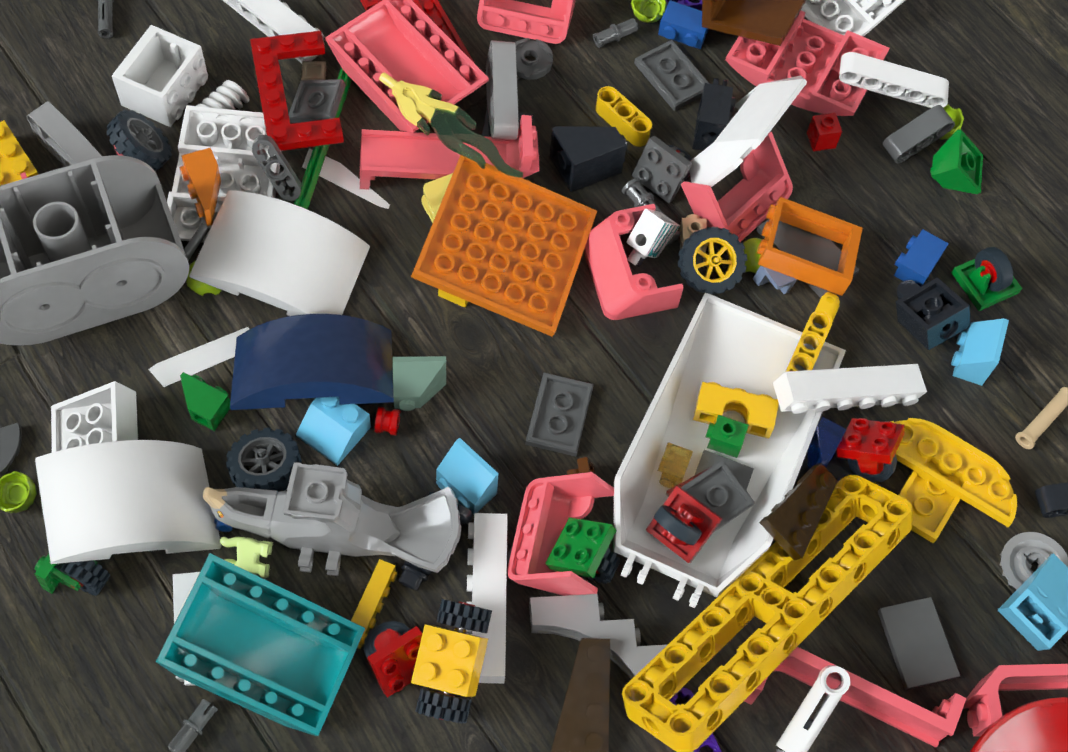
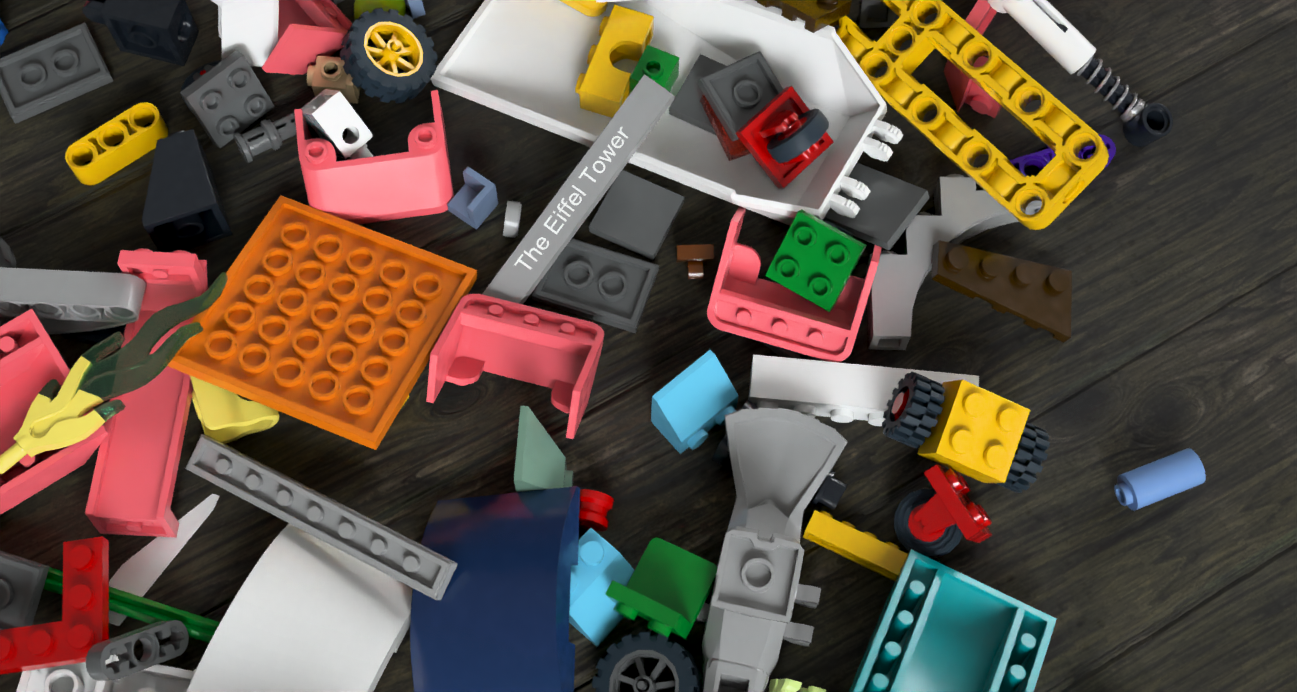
camera: 80 degrees left, 5 degrees up
clear yellow brick [657,442,693,488] -> none
none -> light grey tile [185,434,458,600]
none -> coral windscreen [426,294,604,439]
none -> sand blue panel [447,166,498,230]
none -> light grey tile [483,74,675,304]
none -> light grey tile [503,201,522,238]
none -> dark grey tile [589,170,685,261]
none -> green bracket [605,537,718,640]
none -> dark grey tile [823,163,929,250]

